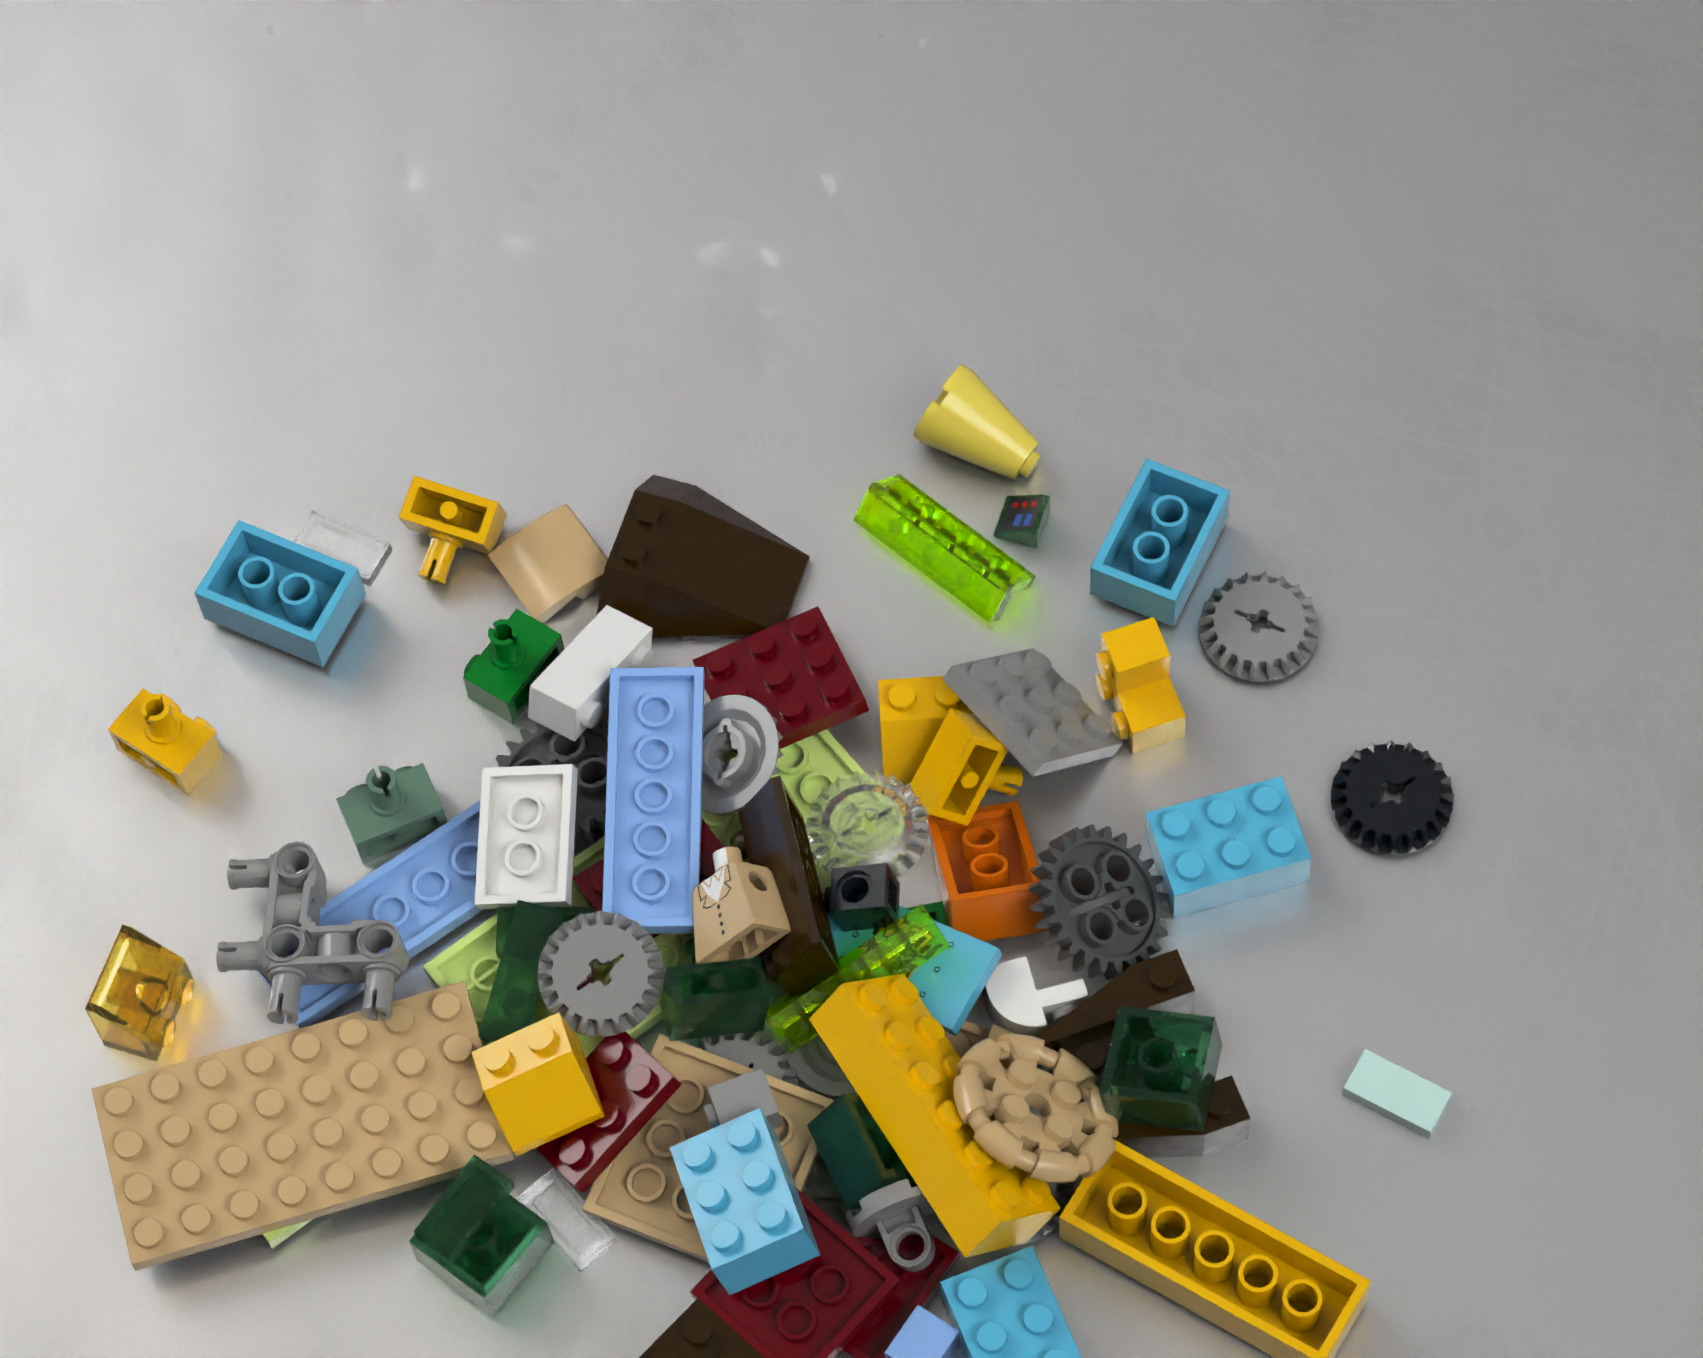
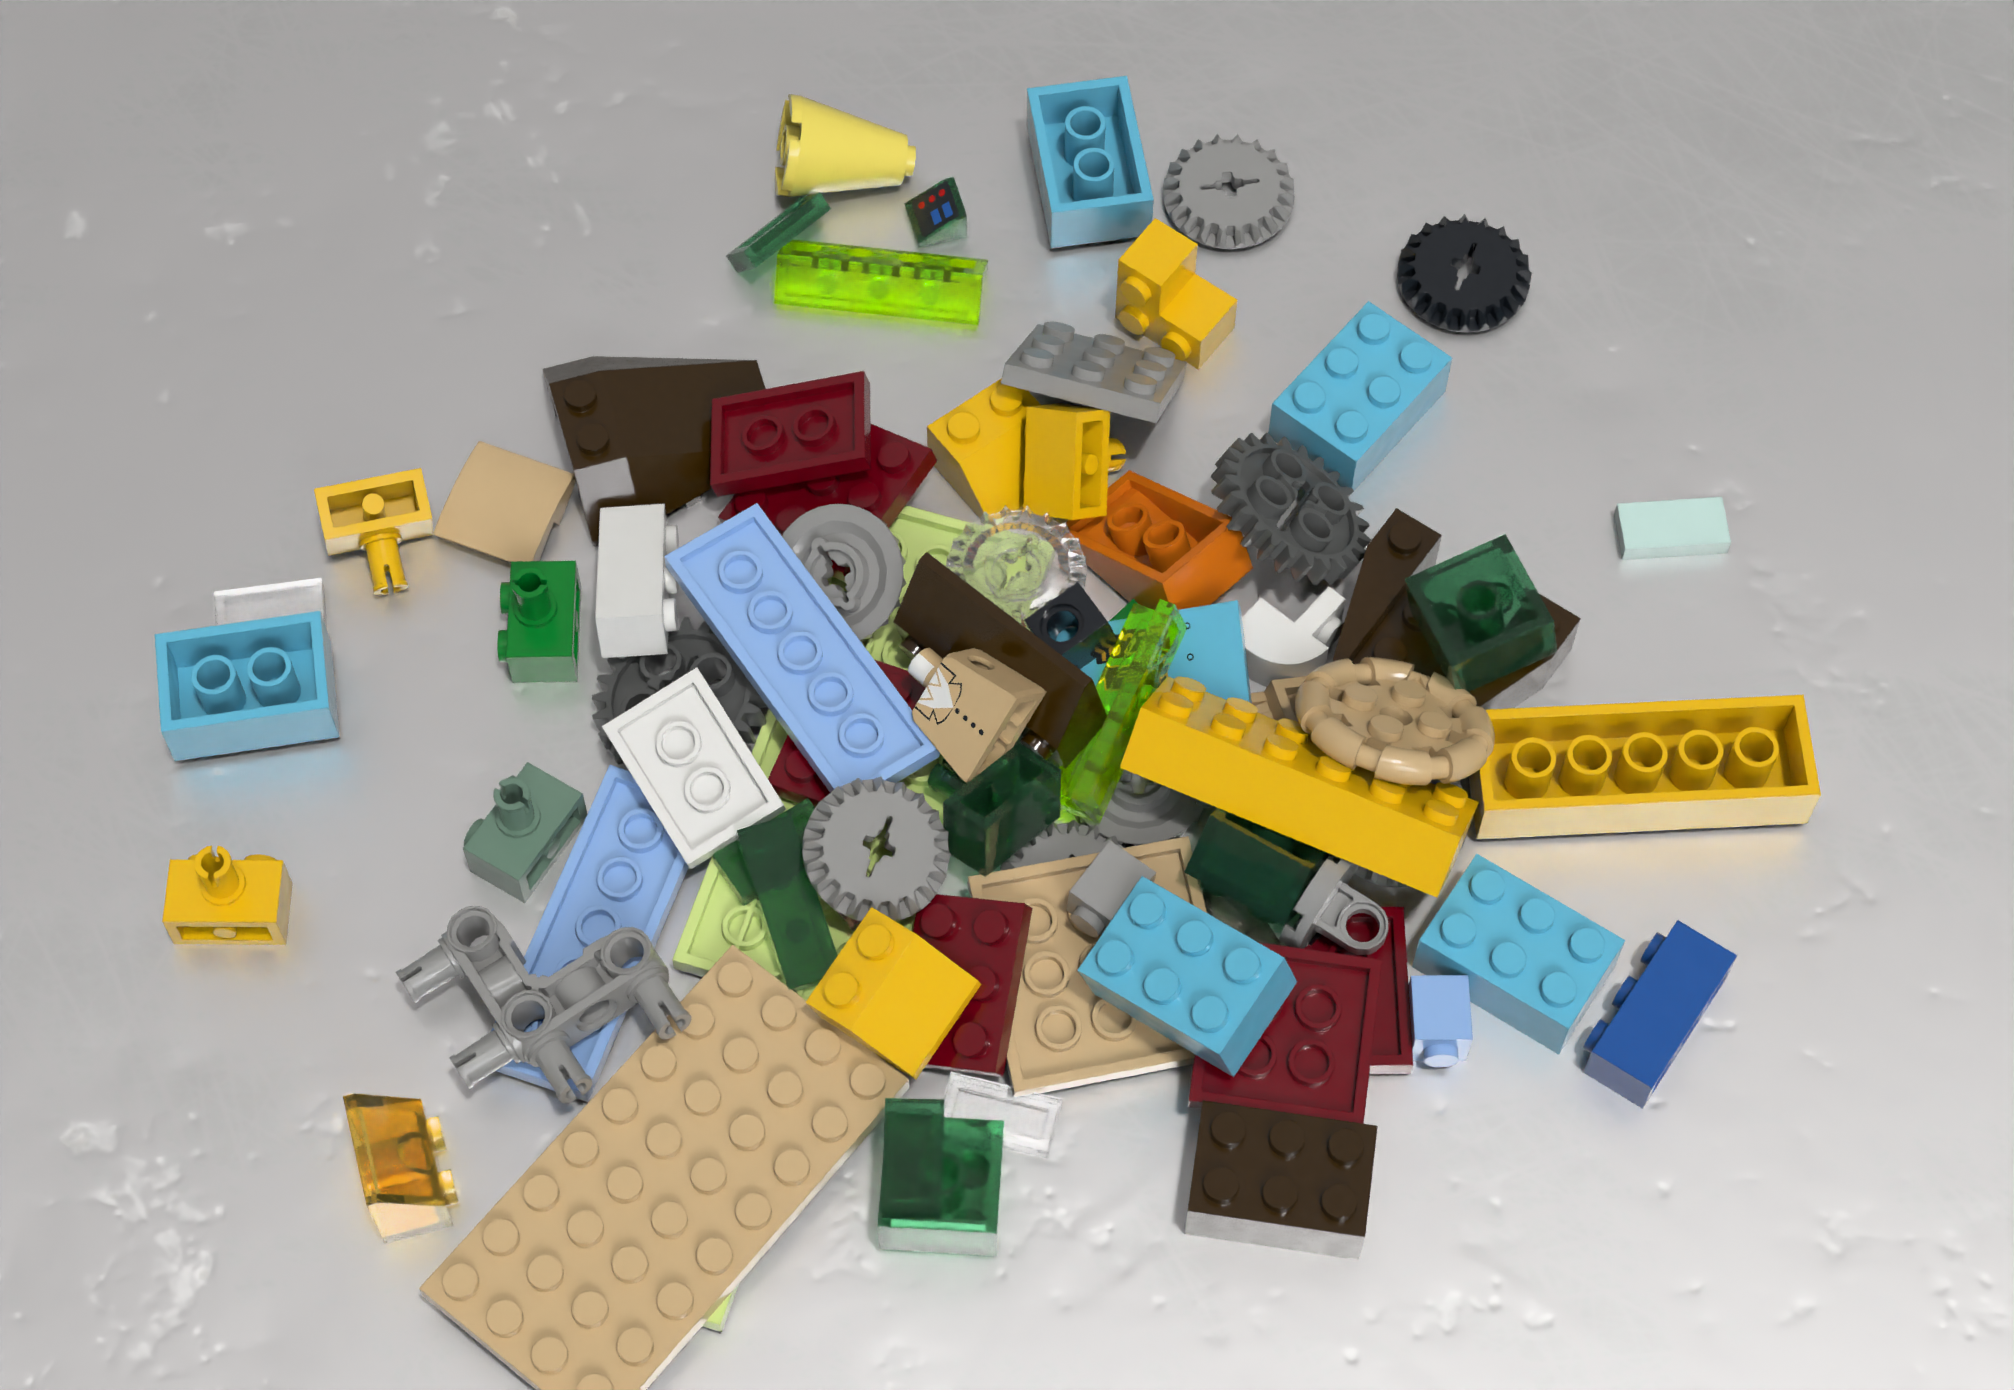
camera: 40 degrees left, 0 degrees up
none -> dark red plate [710,371,871,497]
none -> clear green tile [726,192,831,273]

